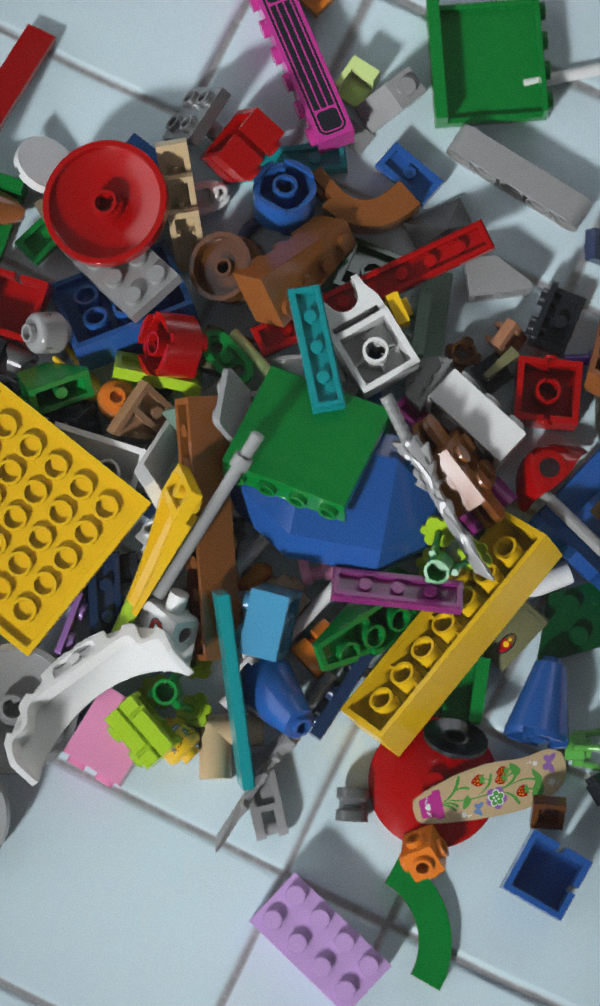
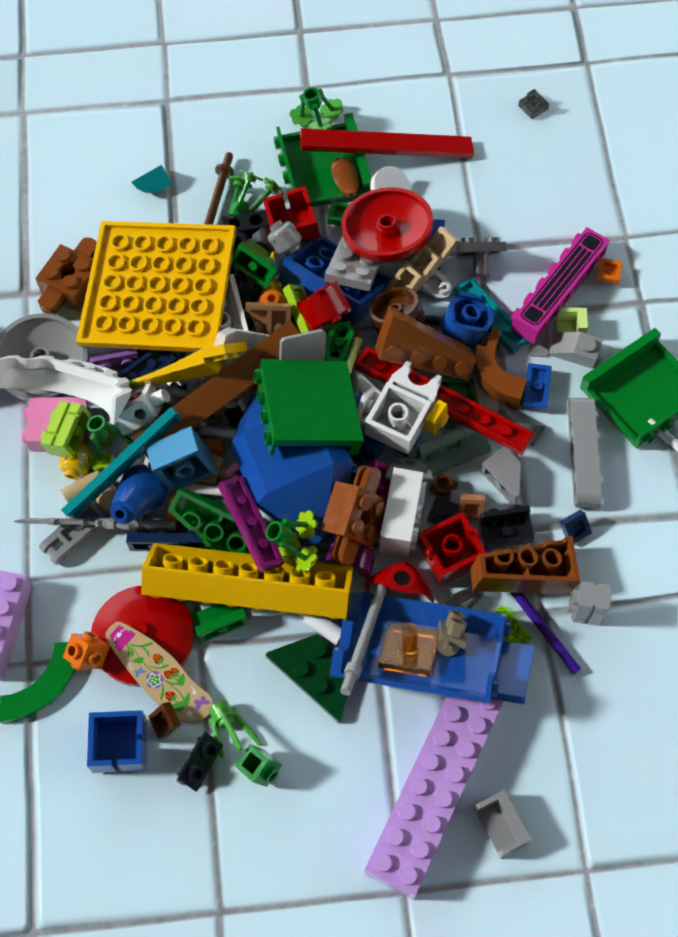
camera: 60 degrees right, 15 degrees down
light grey bar [152,430,264,600] -> none
red piece [199,107,285,183] -> none
teal tile [287,284,346,414] -> none
dark grey wheel [335,787,370,822] -> none
light grey sword [380,393,495,581] -> none
black dish [423,718,488,759] -> none
olive piece [483,346,521,382] -> none
olive slope [483,600,549,672] -> none
blue cone [504,656,569,749] -> none

